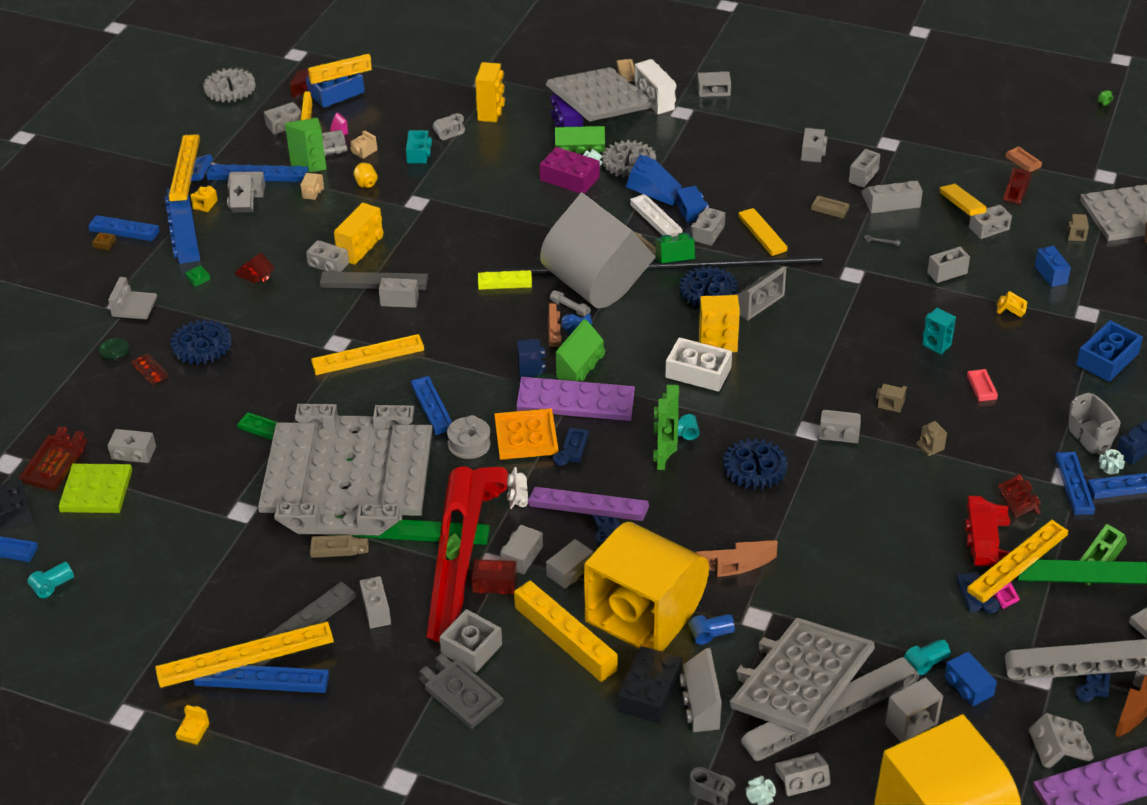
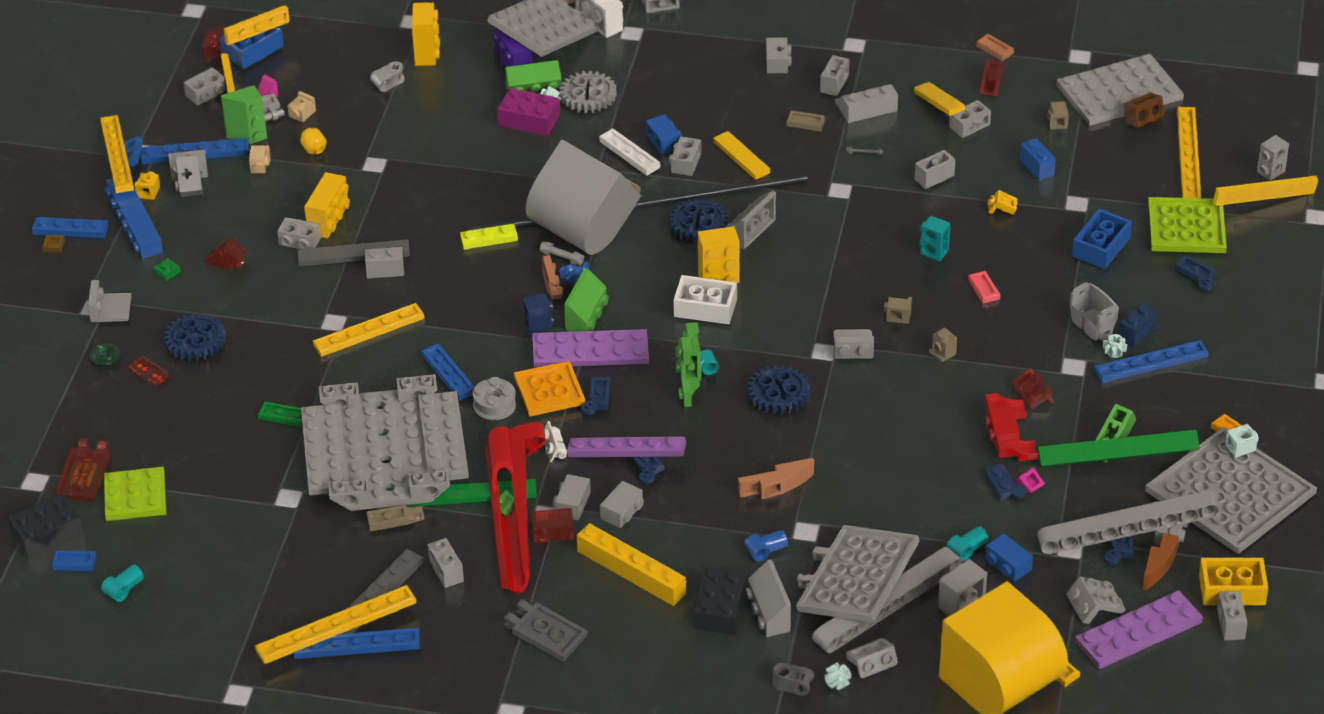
camera: 10 degrees left, 0 degrees up
light grey brick [108,429,156,463] -> none
yellow bracket [176,705,209,745] -> none
light grey gear [203,68,256,103] -> none
teal brick [406,130,432,163] -> none
light grey brick [440,609,502,673] -> none
yellow brick [584,522,709,652] -> none
blue slope [626,154,682,206] -> none
green brick [655,233,695,264] -> none
yellow tile [967,520,1068,603] -> none
blue tile [1055,452,1095,515] -> none

